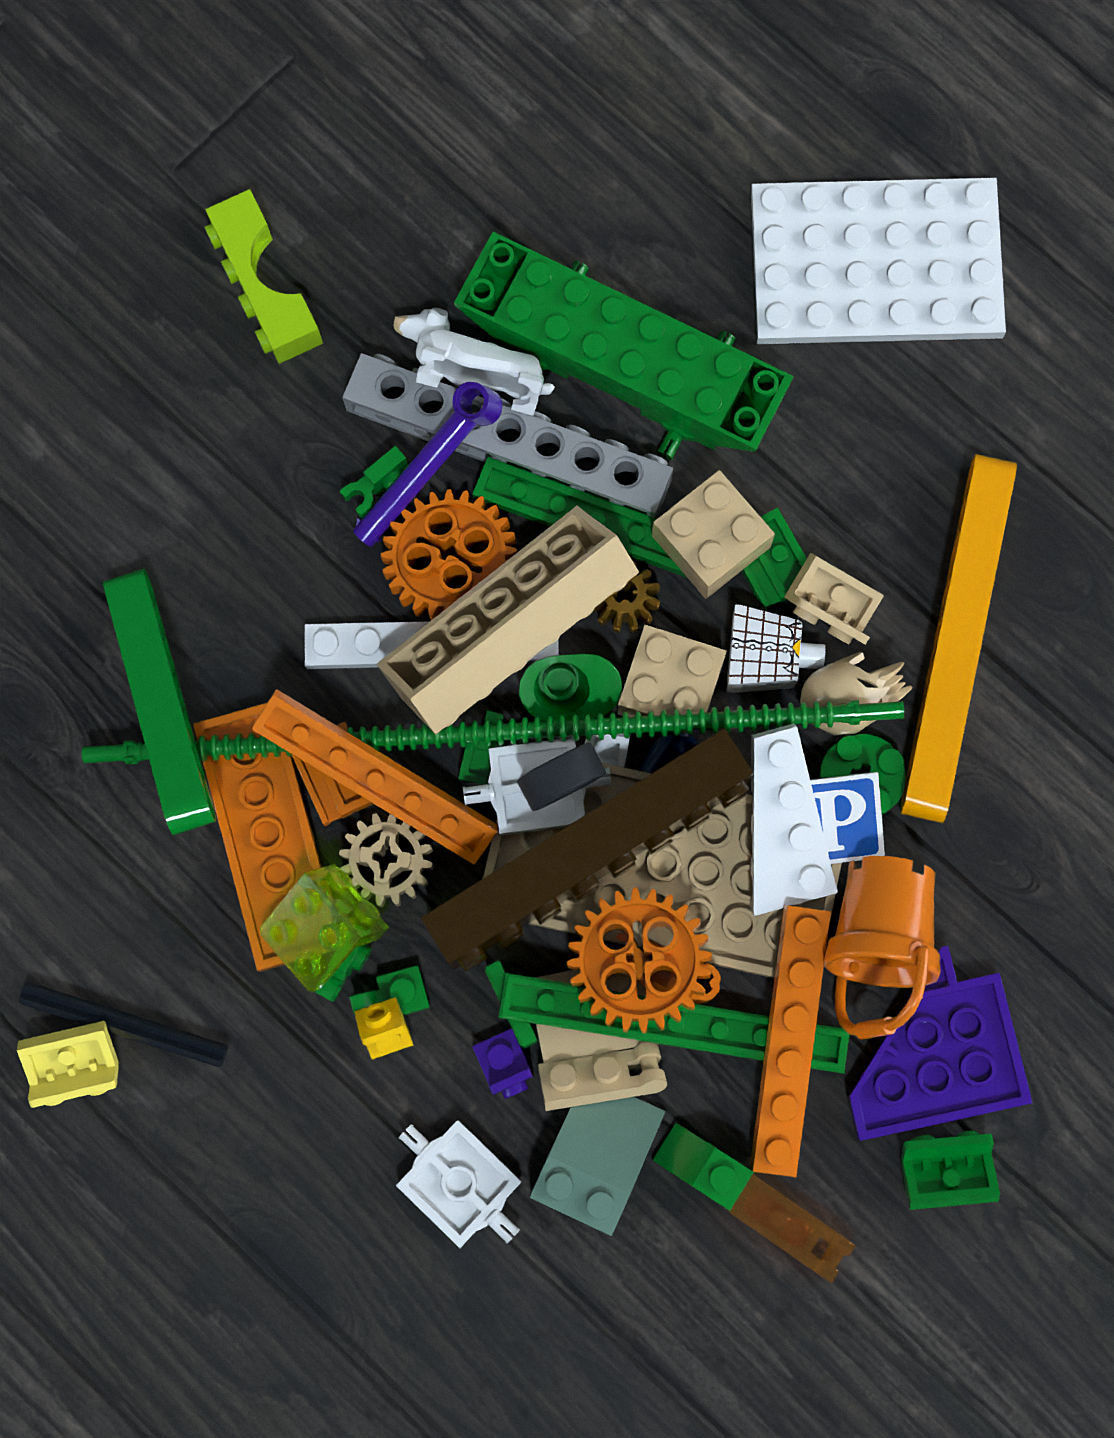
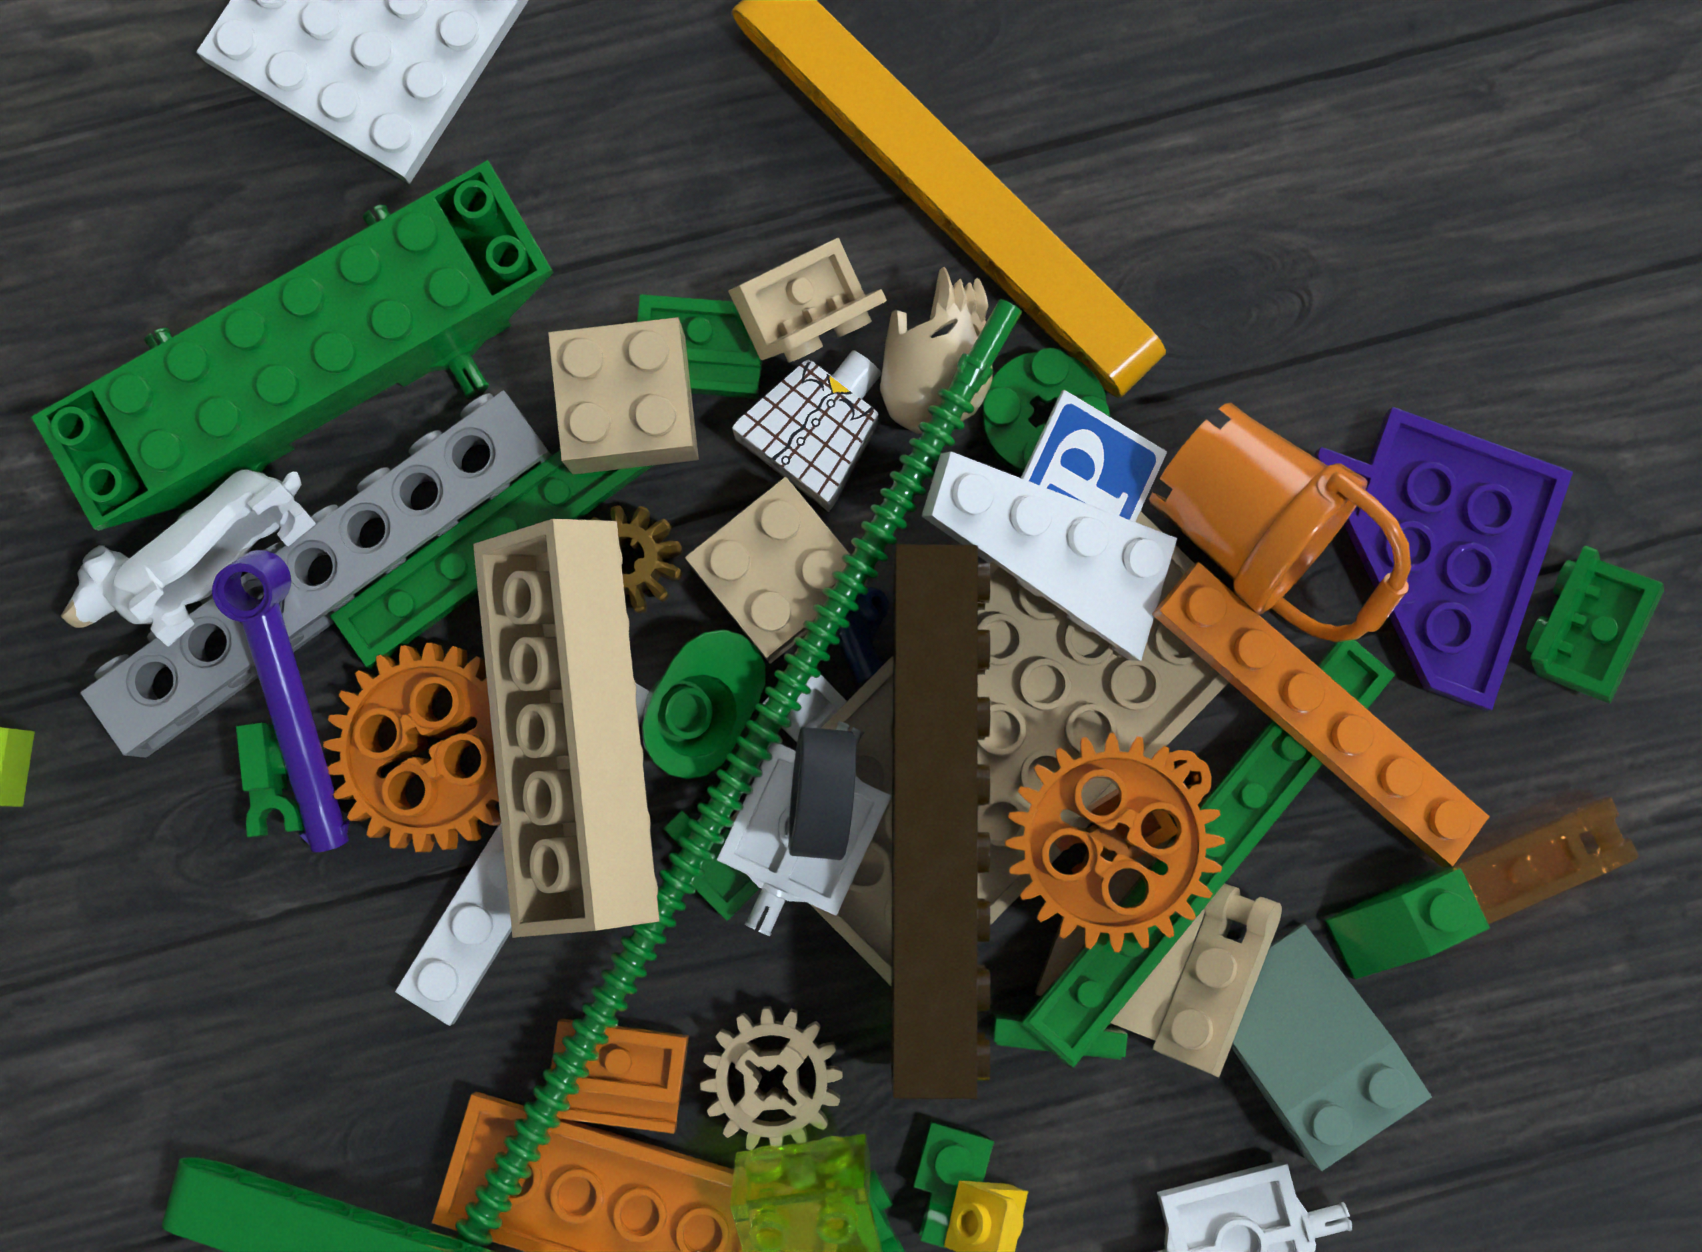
camera: 60 degrees left, 5 degrees up
orange plate [252,689,499,865] -> none
dark purple bracket [472,1029,533,1099] -> none

